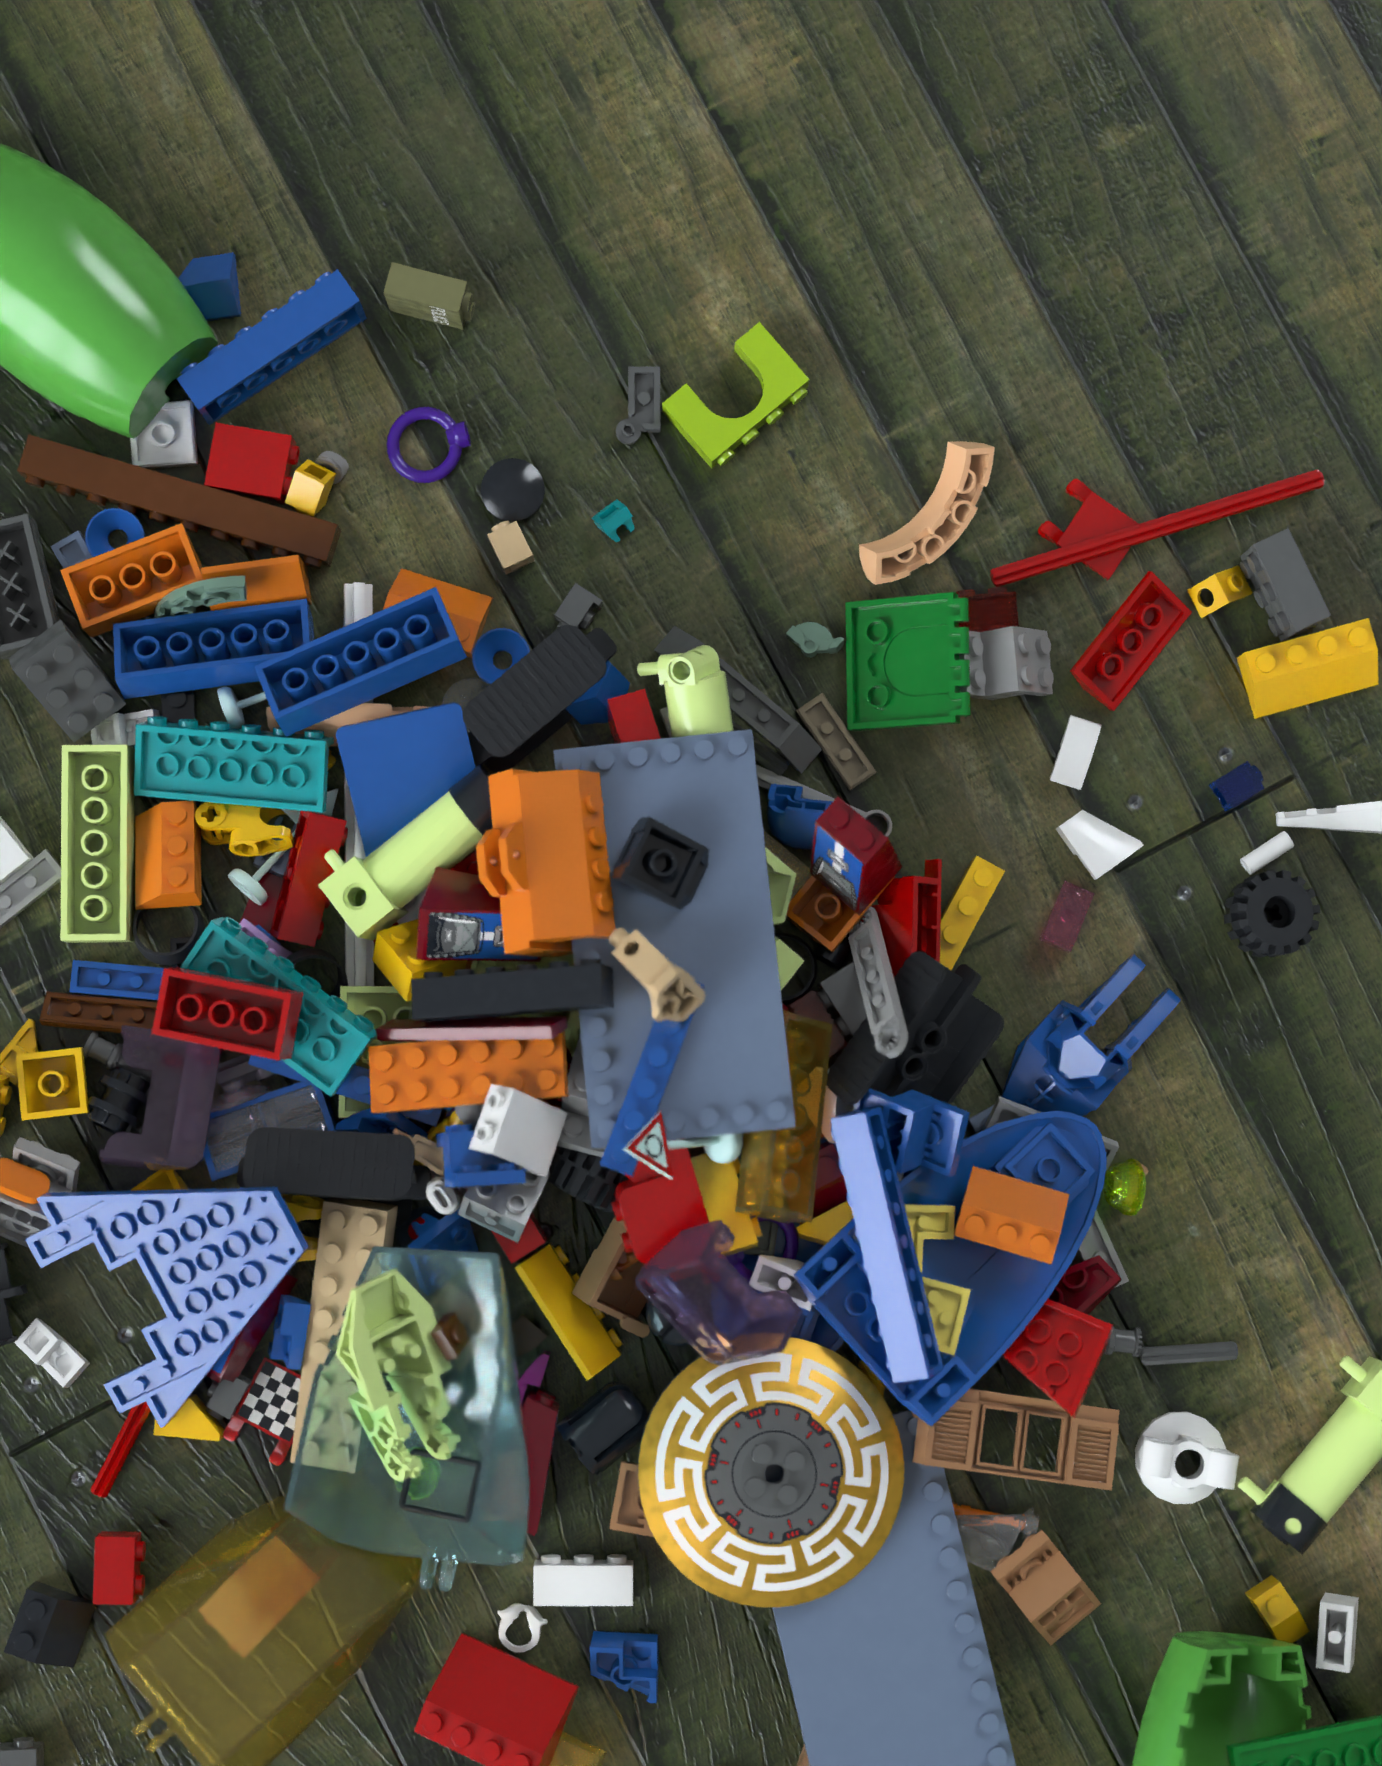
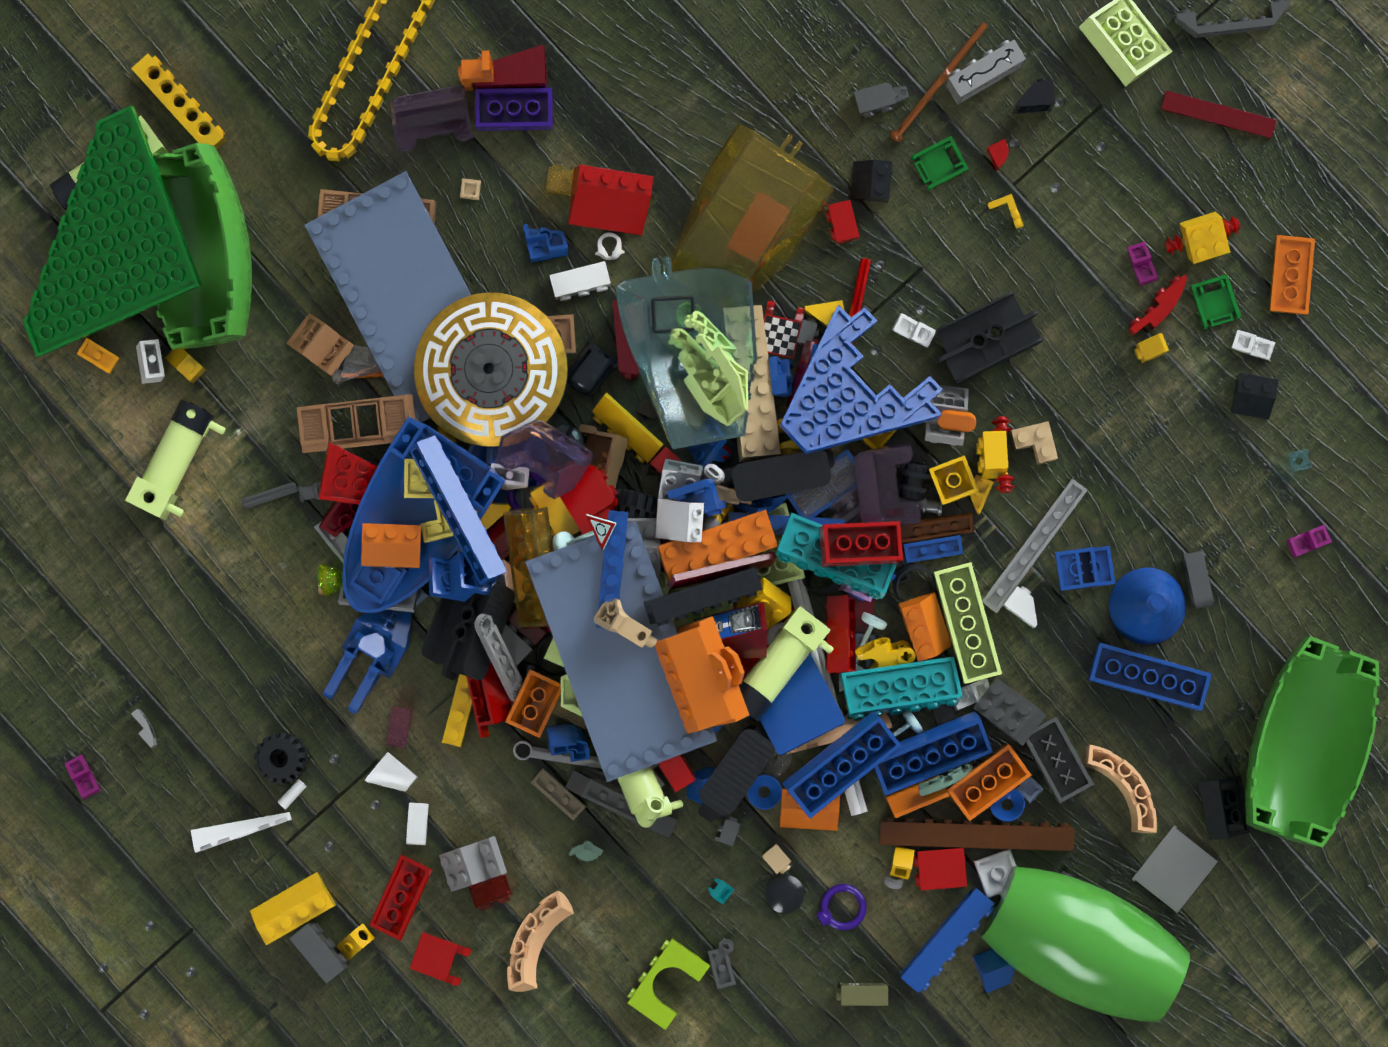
camera: 175 degrees right, 0 degrees up
reddish brown plate [430,1312,470,1361] -> none
magenta slope [505,1350,551,1416] -> none
black slope [612,817,709,909] -> none
dark red slope [810,796,902,916] -> none
green hinge [845,592,971,731] -> none
red axle [990,470,1325,587] -> none
white piece [1135,1411,1239,1504] -> none
clear blue brick [1209,761,1264,812] -> none

